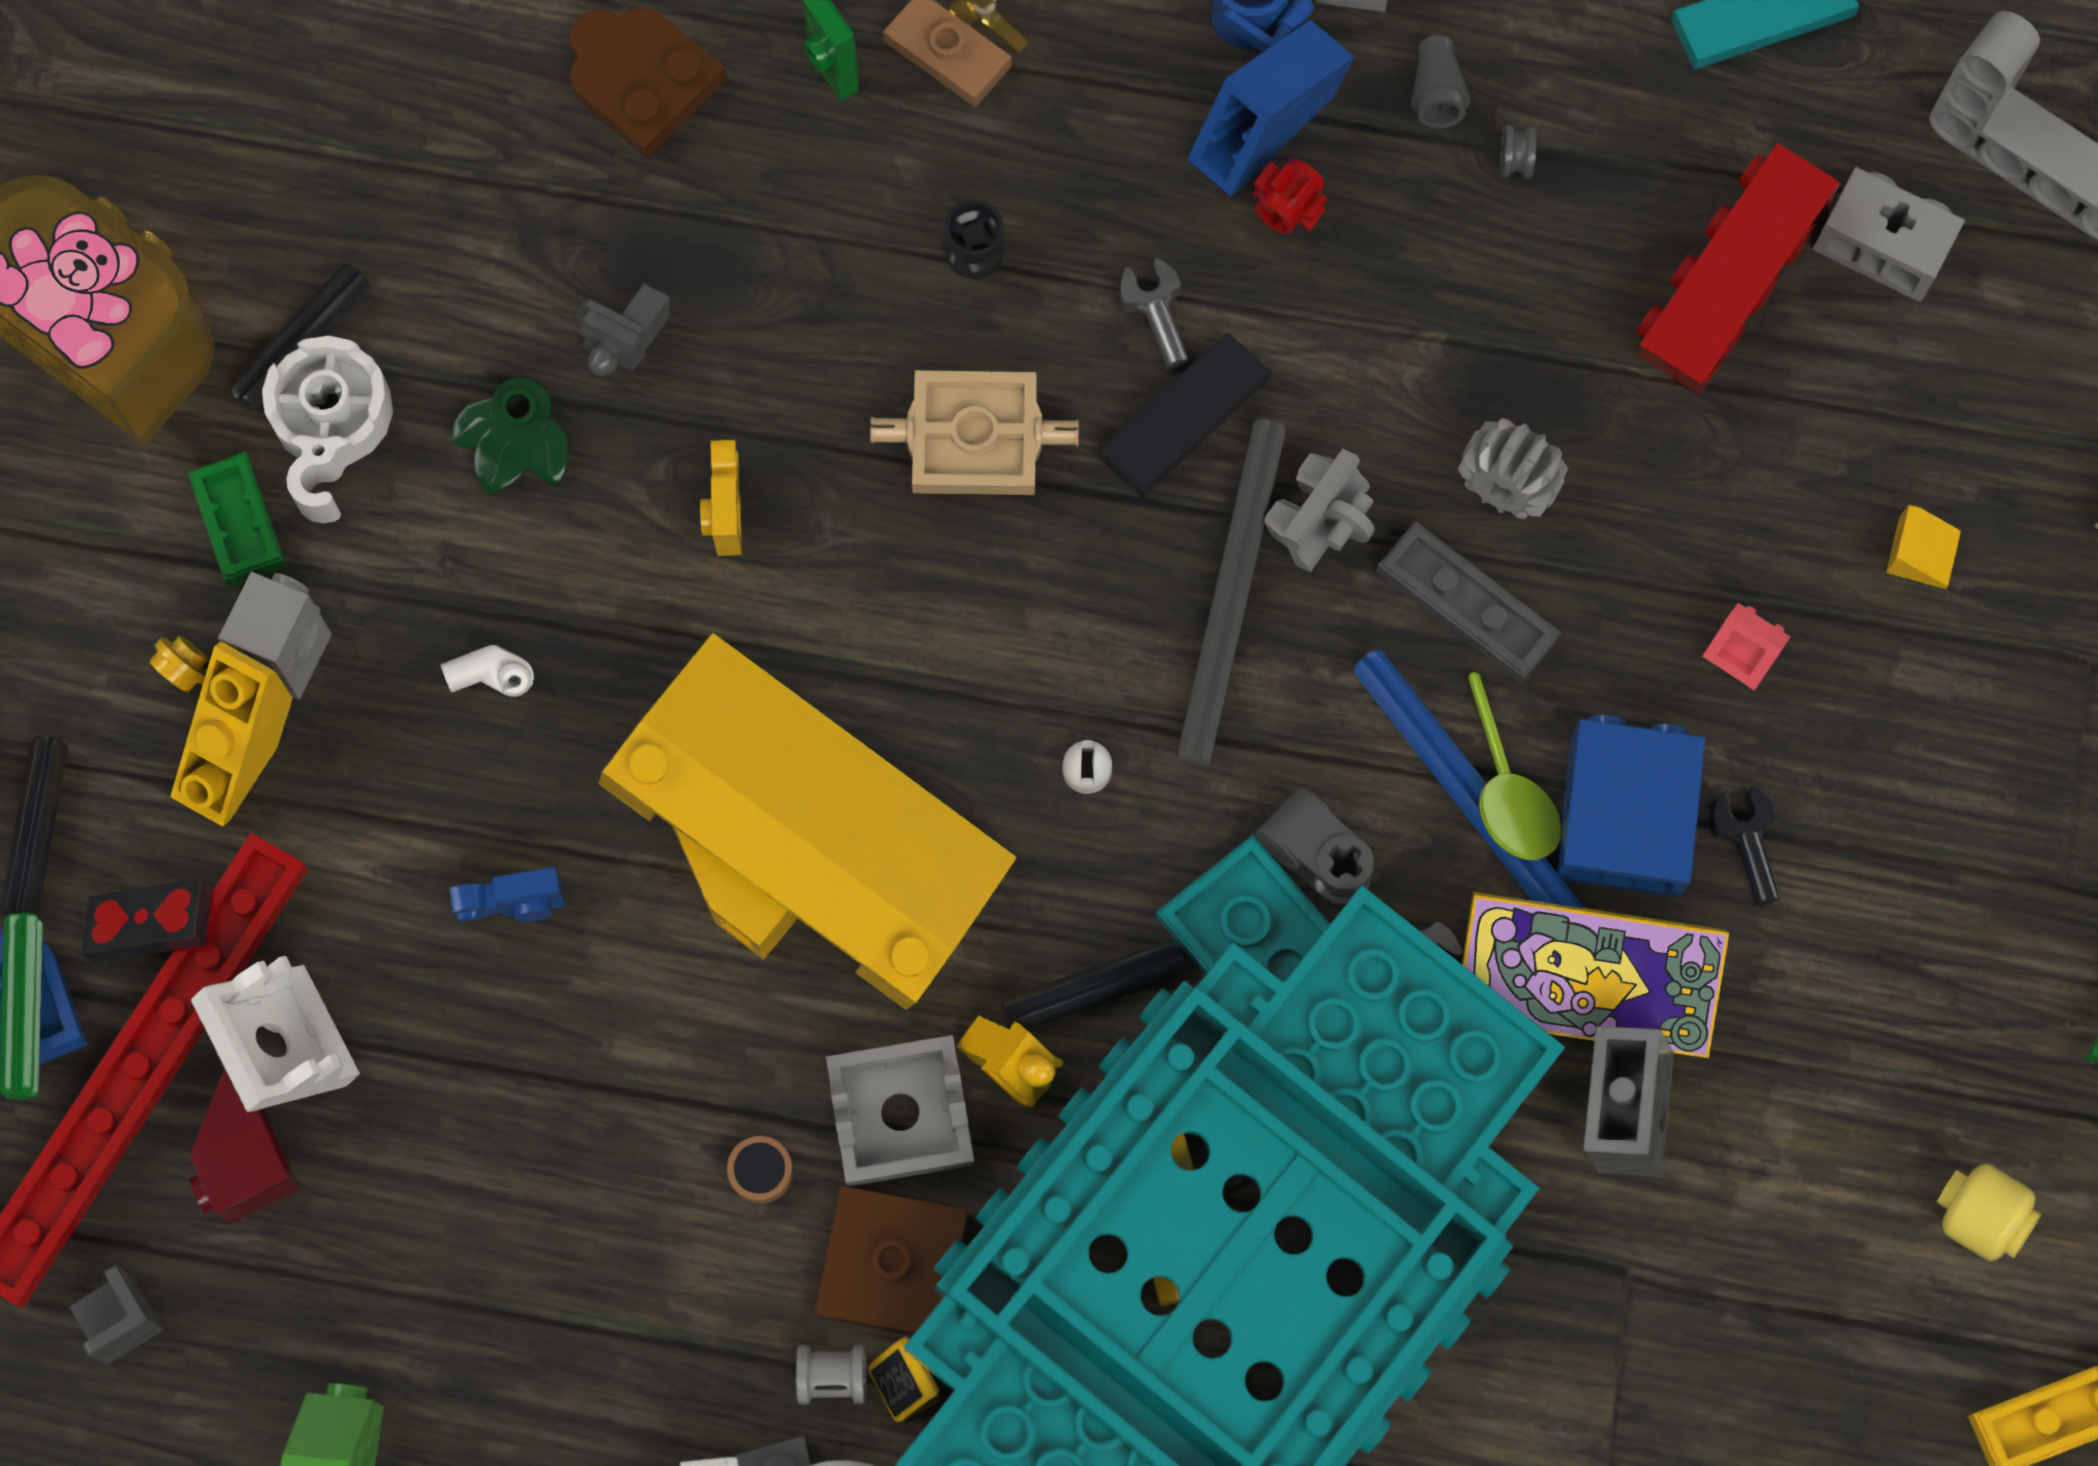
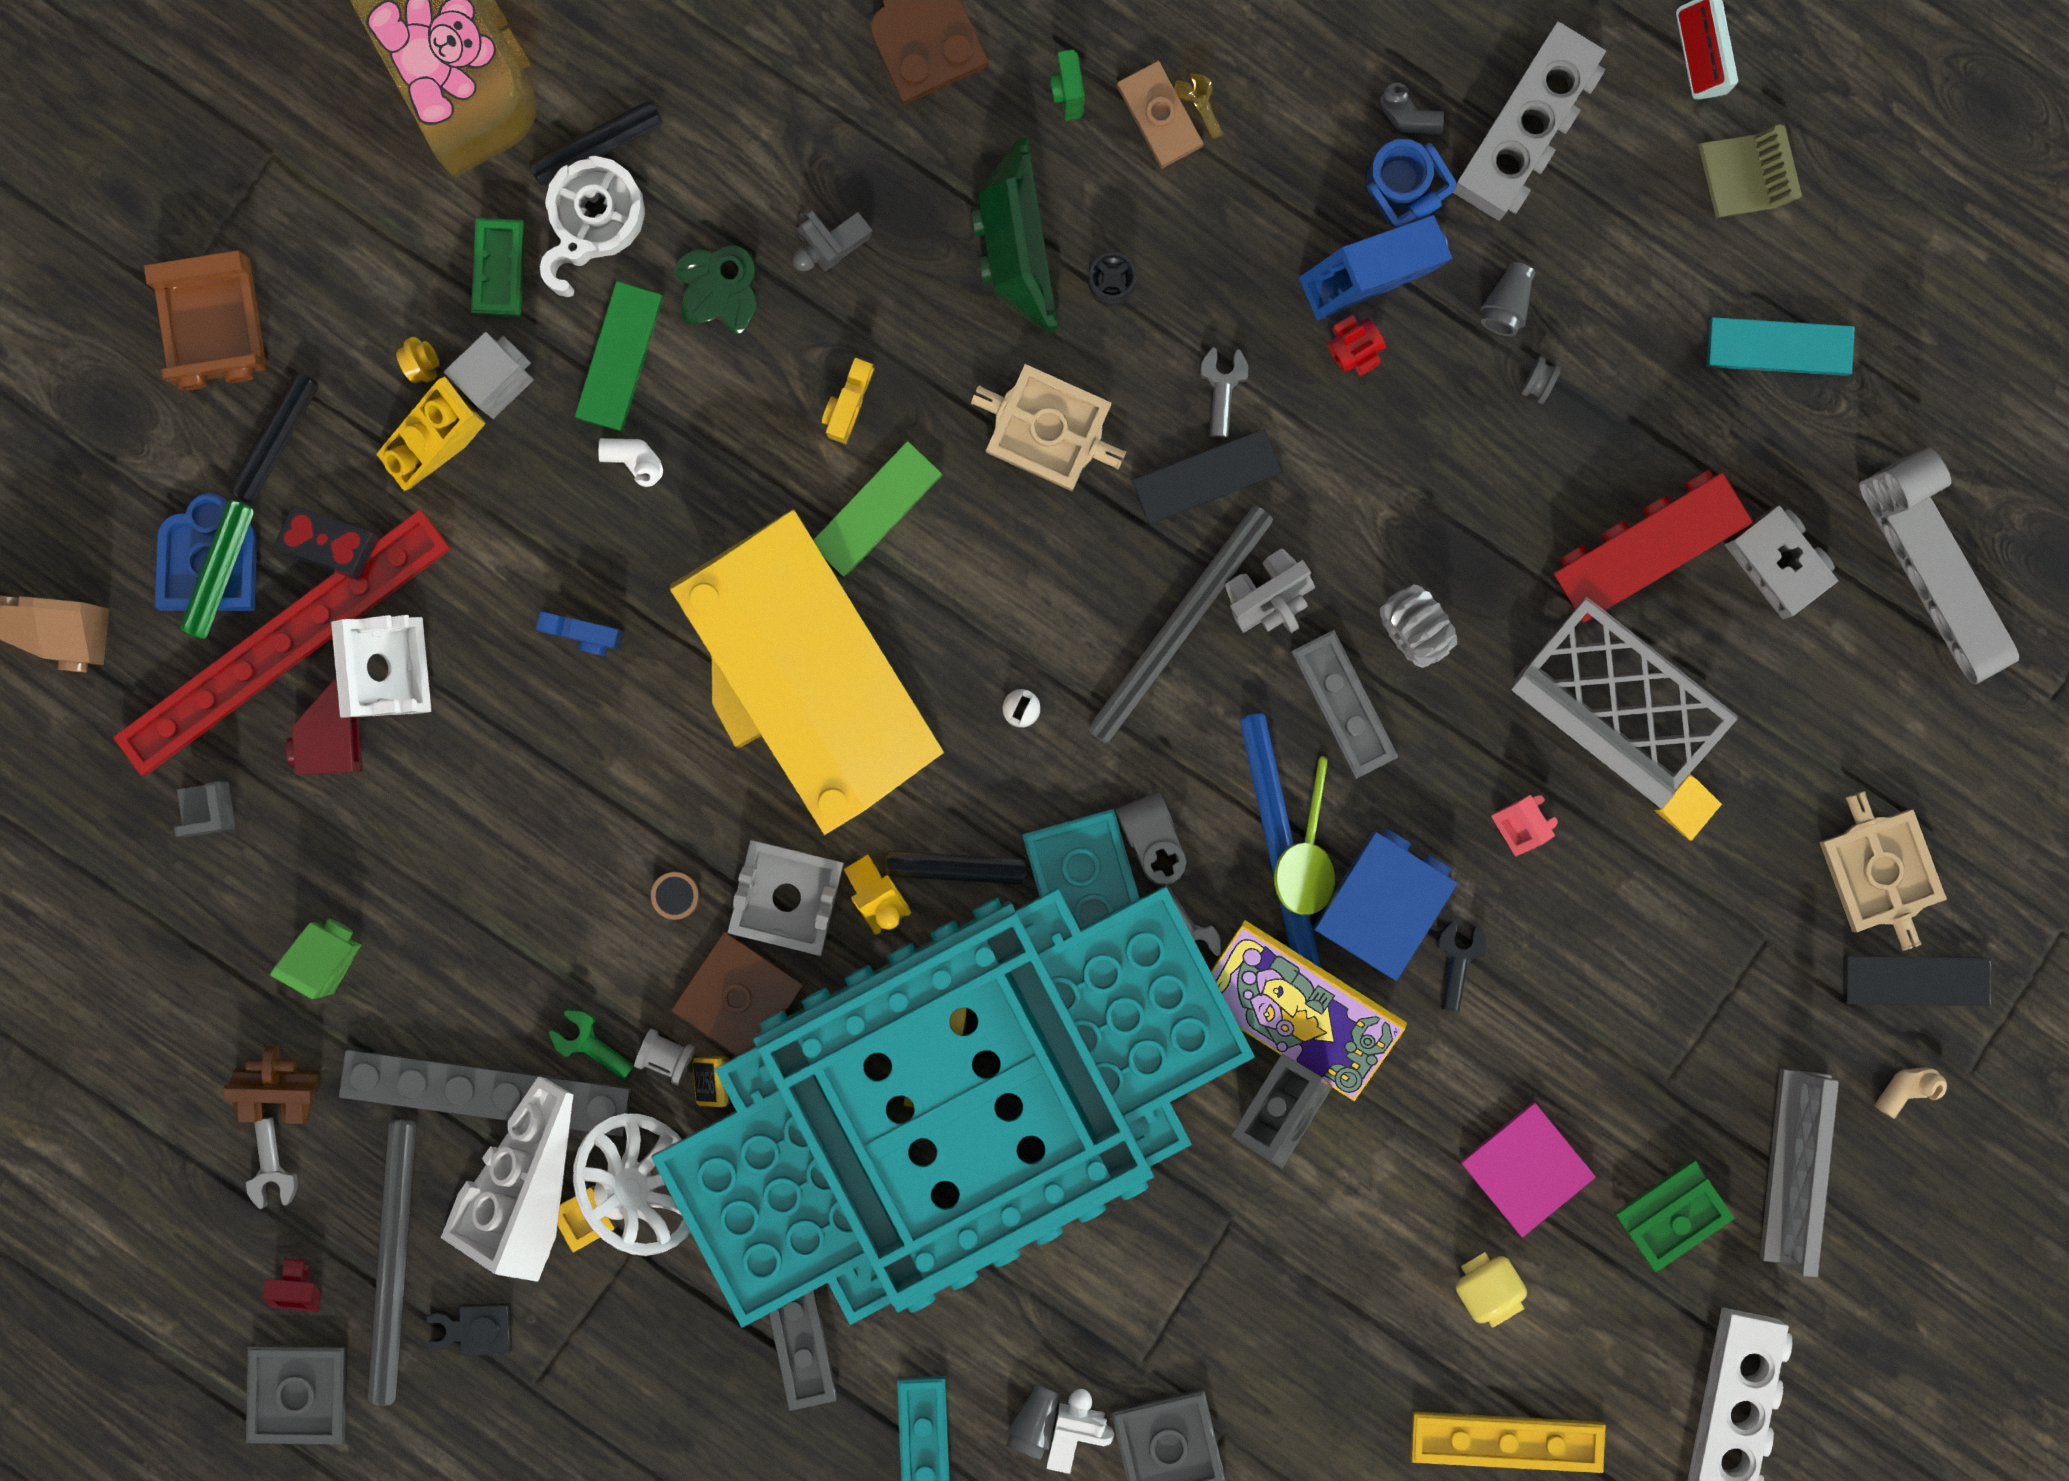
camera: 25 degrees right, 15 degrees up
none -> green bar [549,1009,634,1081]
none -> green tile [575,281,664,433]
none -> bright green tile [813,441,942,578]
none -> dark green wedge [971,137,1058,334]
none -> dark pink tile [1460,1102,1596,1238]
none -> light grey fence [1511,596,1738,809]

